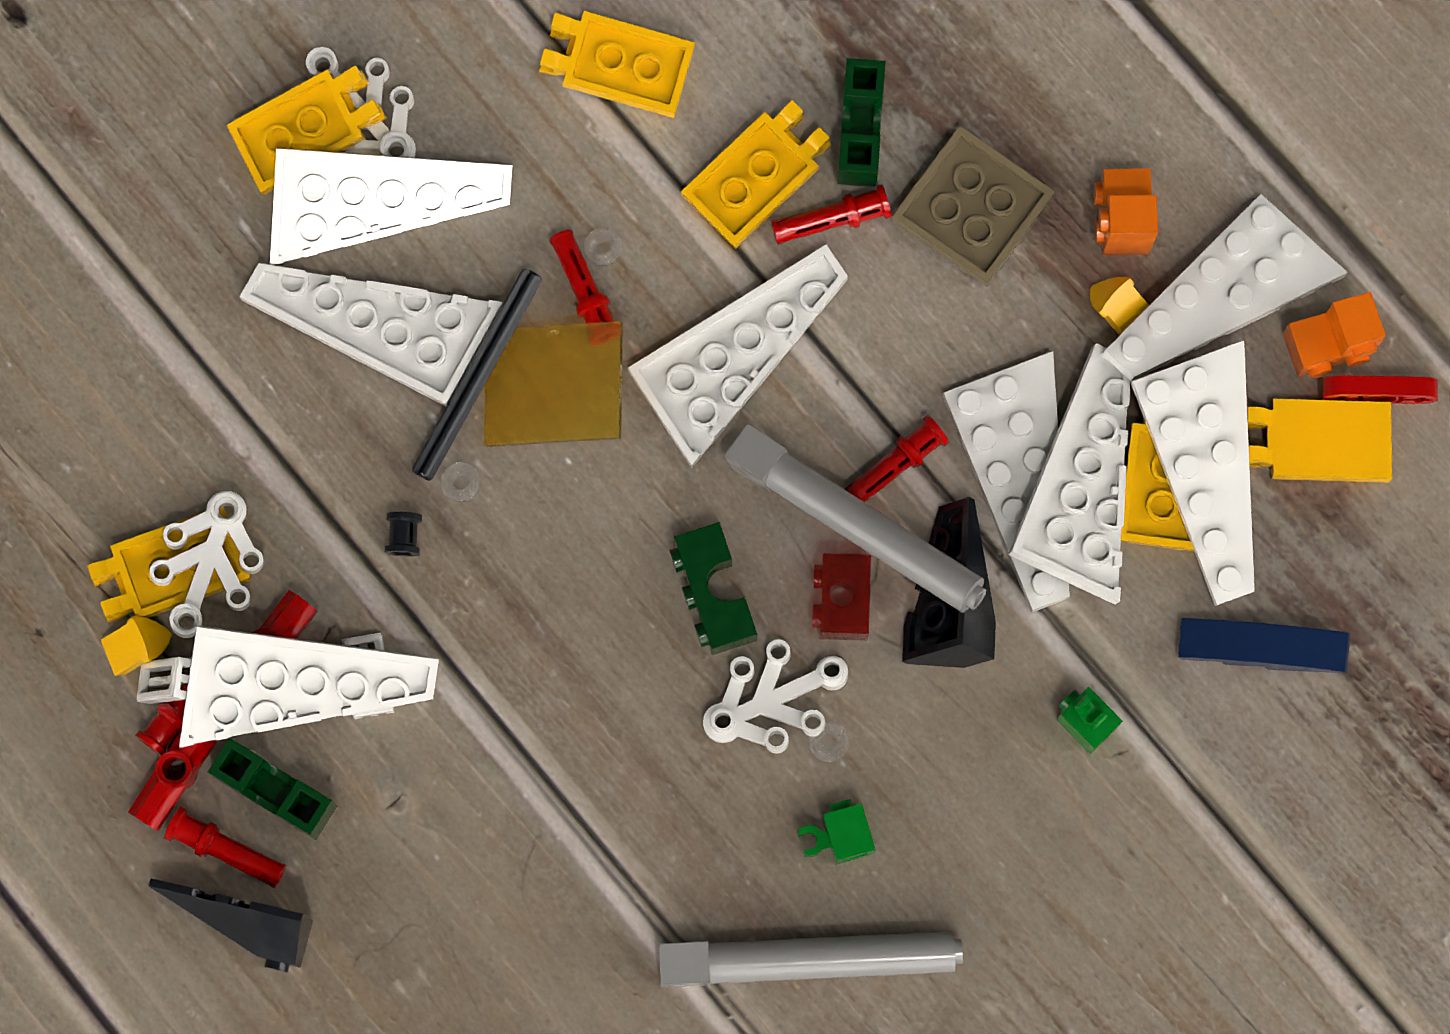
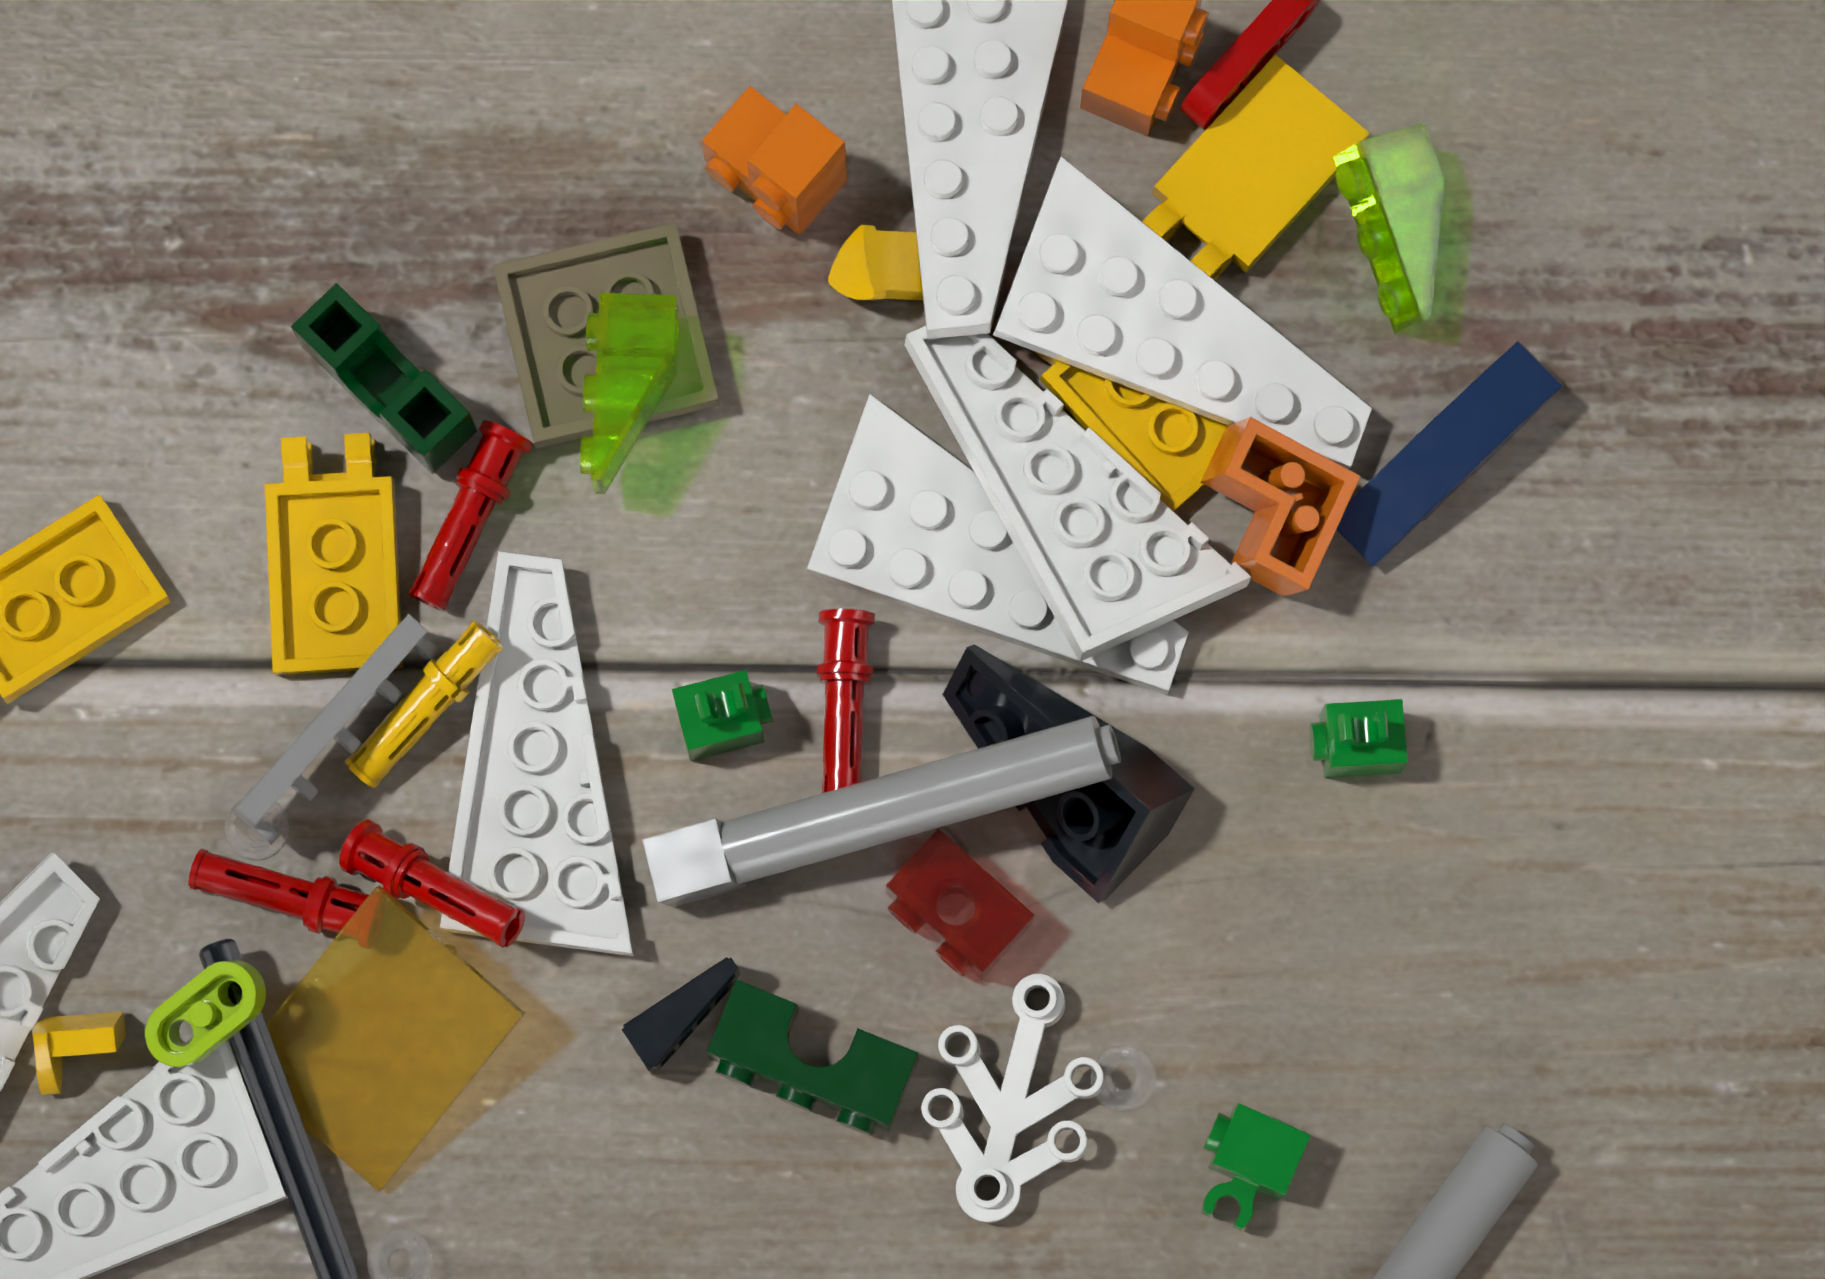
camera: 50 degrees left, 0 degrees up
none -> yellow tile [32,1011,126,1095]
none -> lime plate [145,960,266,1067]
none -> light grey hinge [232,614,442,845]
none -> red pin [339,819,525,948]
none -> yellow pin [345,620,504,788]
none -> clear neon green slope [580,293,680,494]
none -> black slope [622,957,741,1075]
none -> green brick [672,670,773,761]
none -> orange brick [1200,417,1361,597]
none -> clear neon green slope [1333,122,1445,334]

